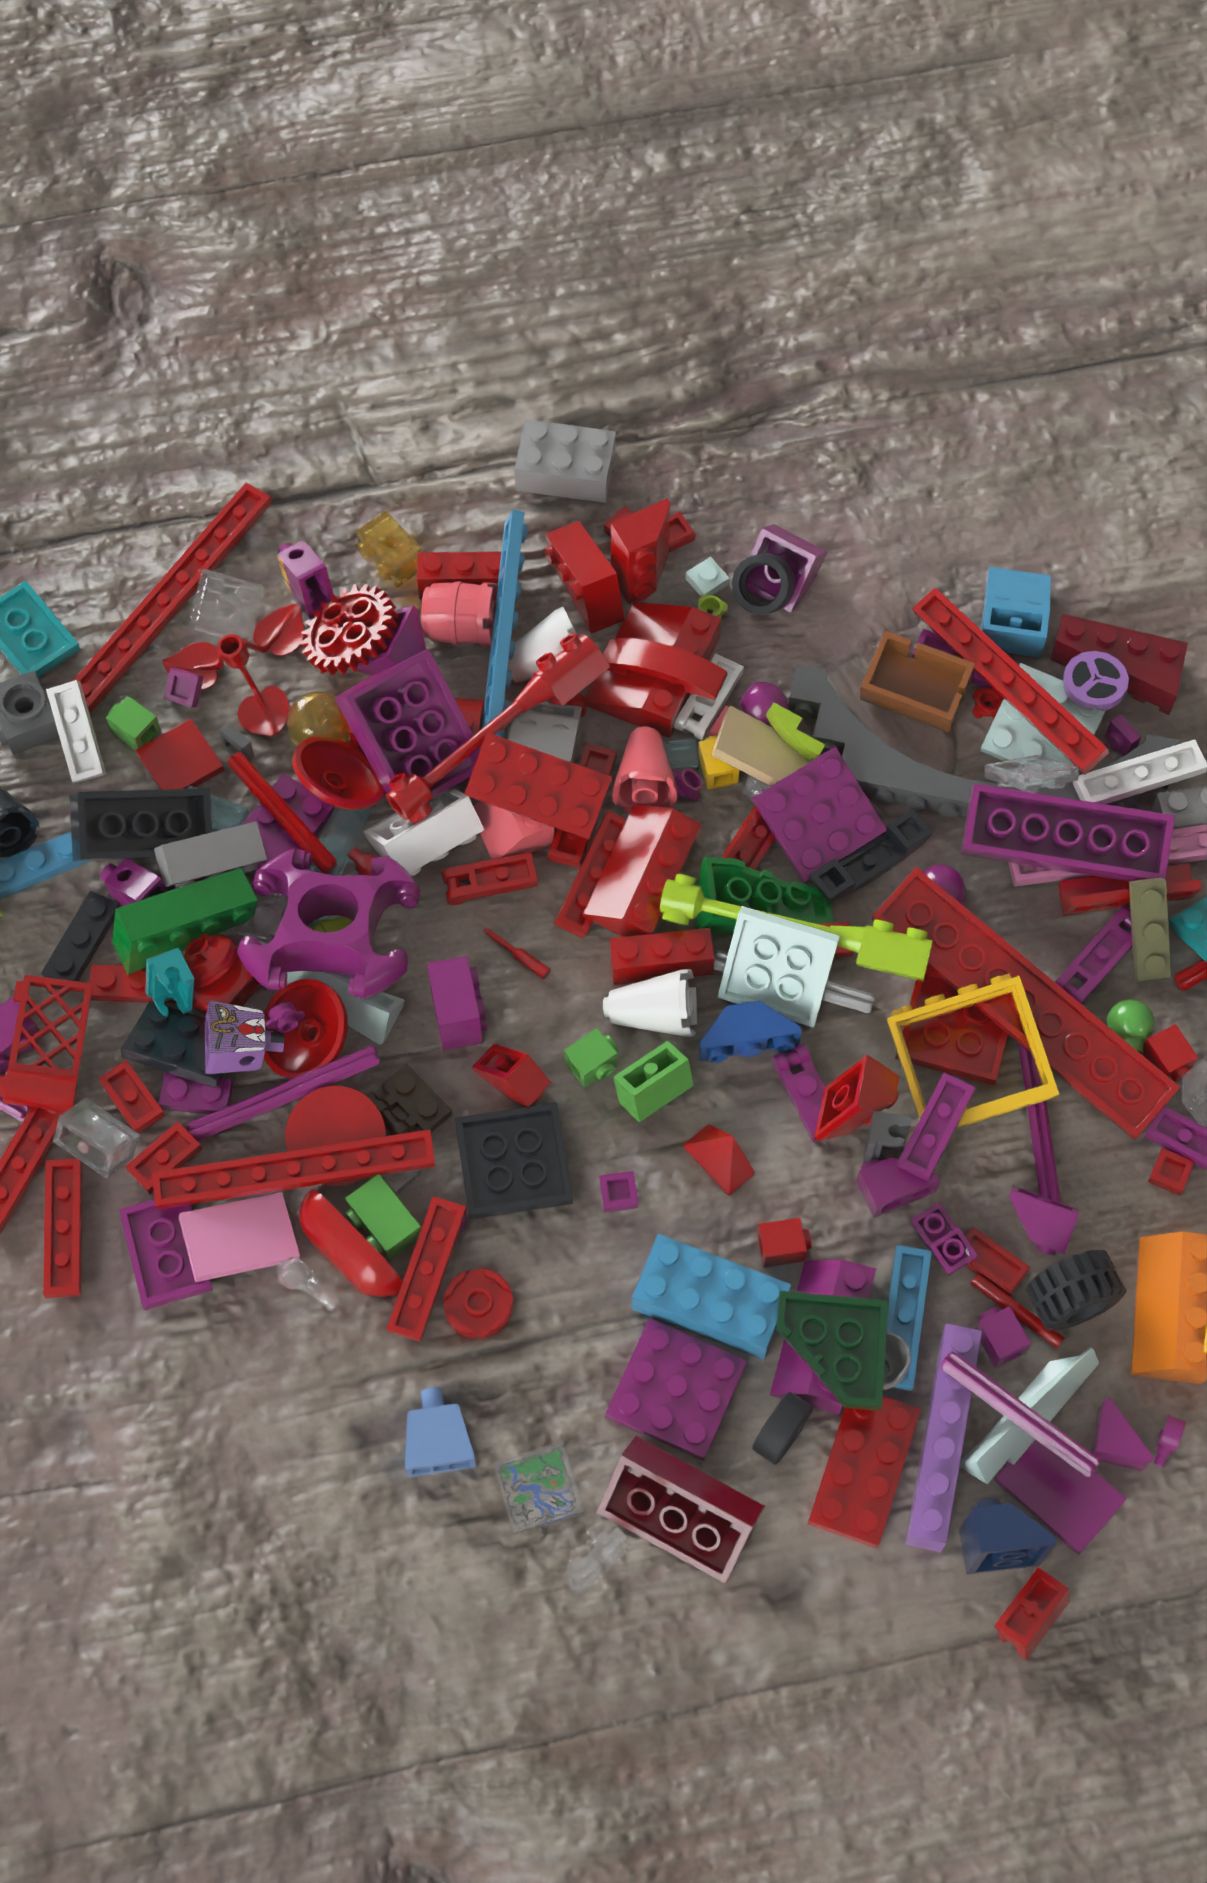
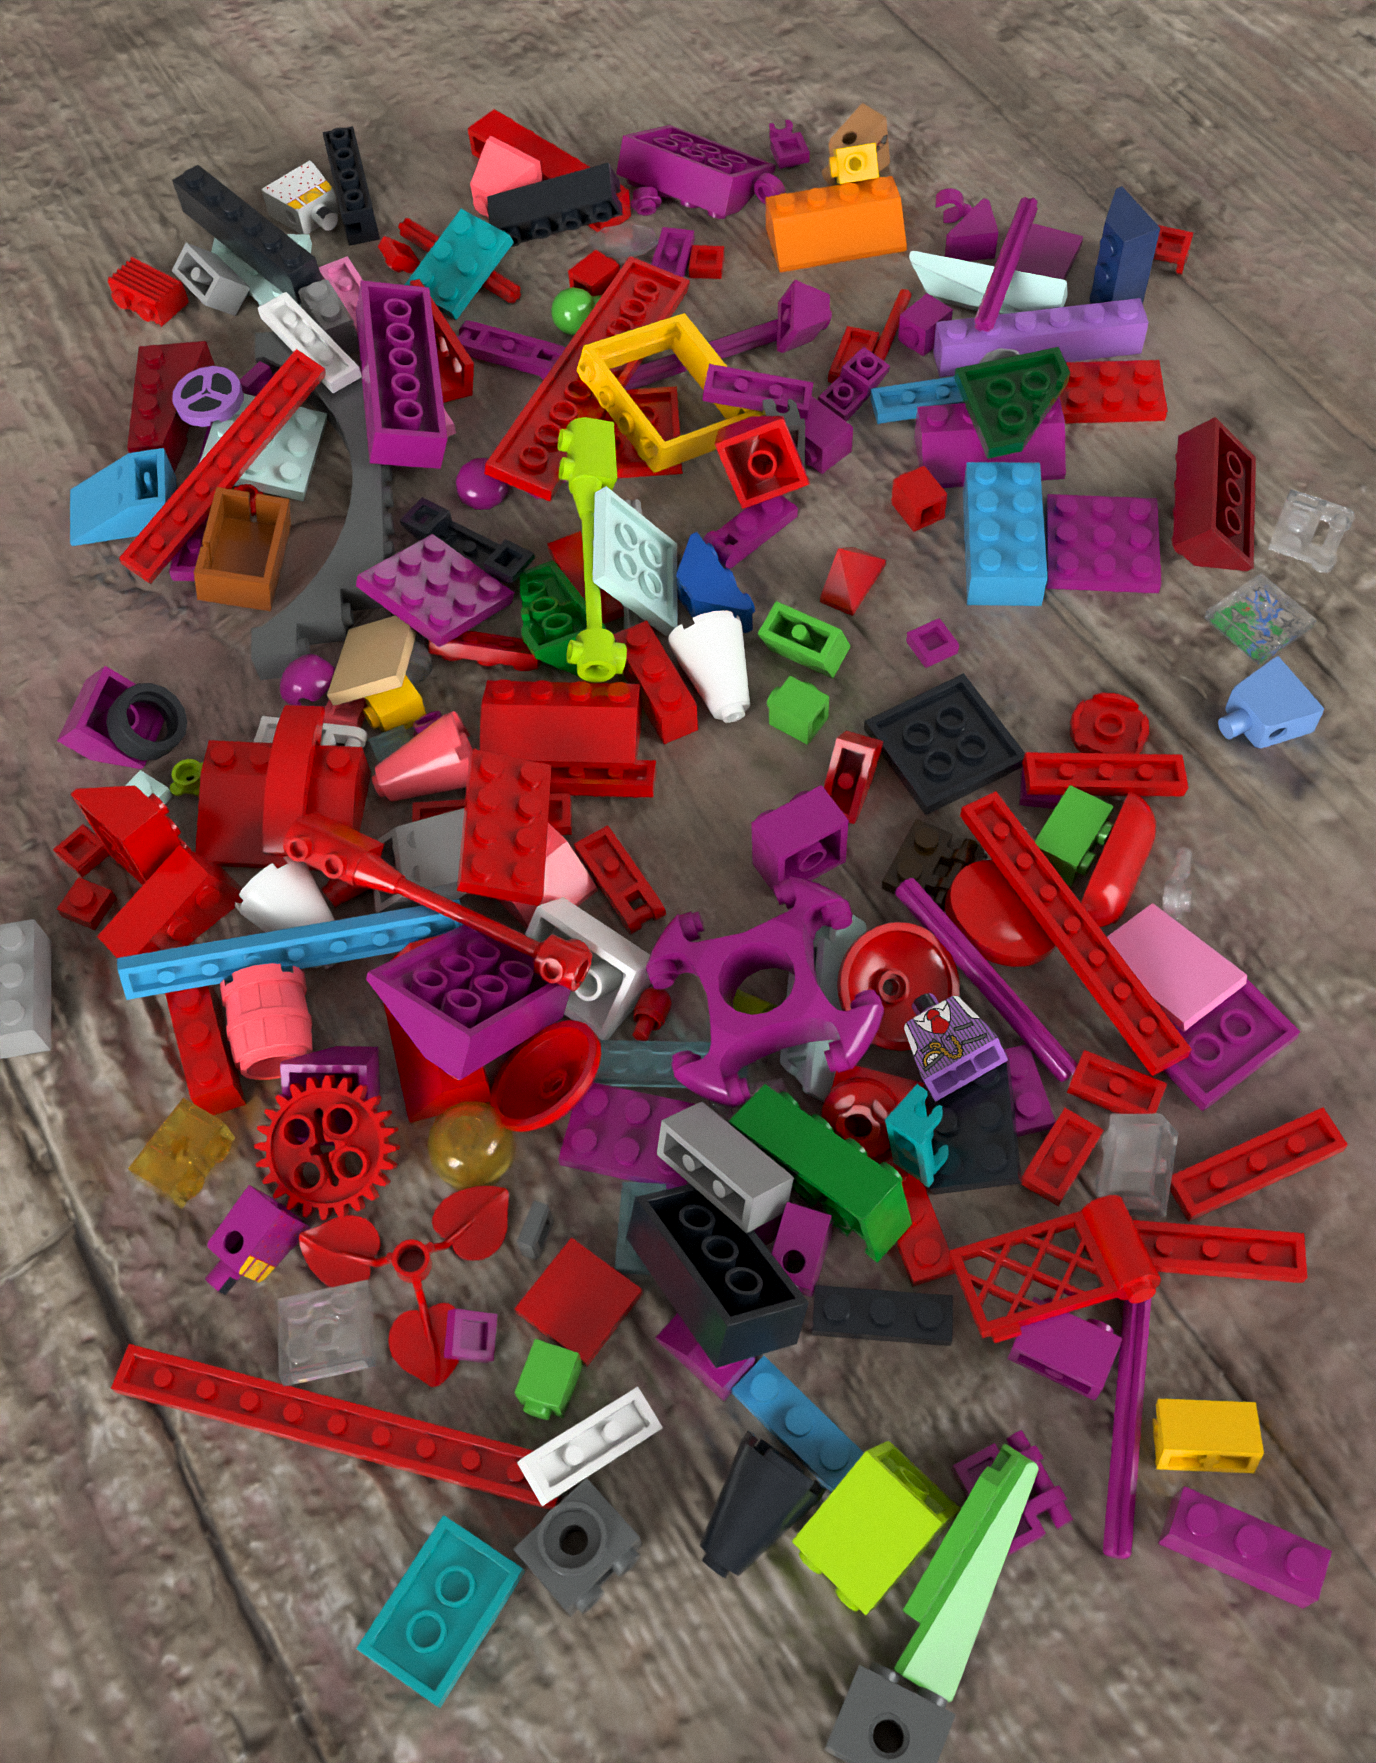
camera: 105 degrees left, 5 degrees down
red axle [228,752,337,874] -> none
magenta plate [266,1002,305,1033] -> none
red piece [484,927,551,980] -> none
black tyre [752,1392,813,1465] -> none
lime slope [766,702,825,761] -> none
clear plate [984,755,1079,793] -> none
black tyre [1026,1250,1127,1330] -> none
olive plate [1129,877,1171,982] -> none

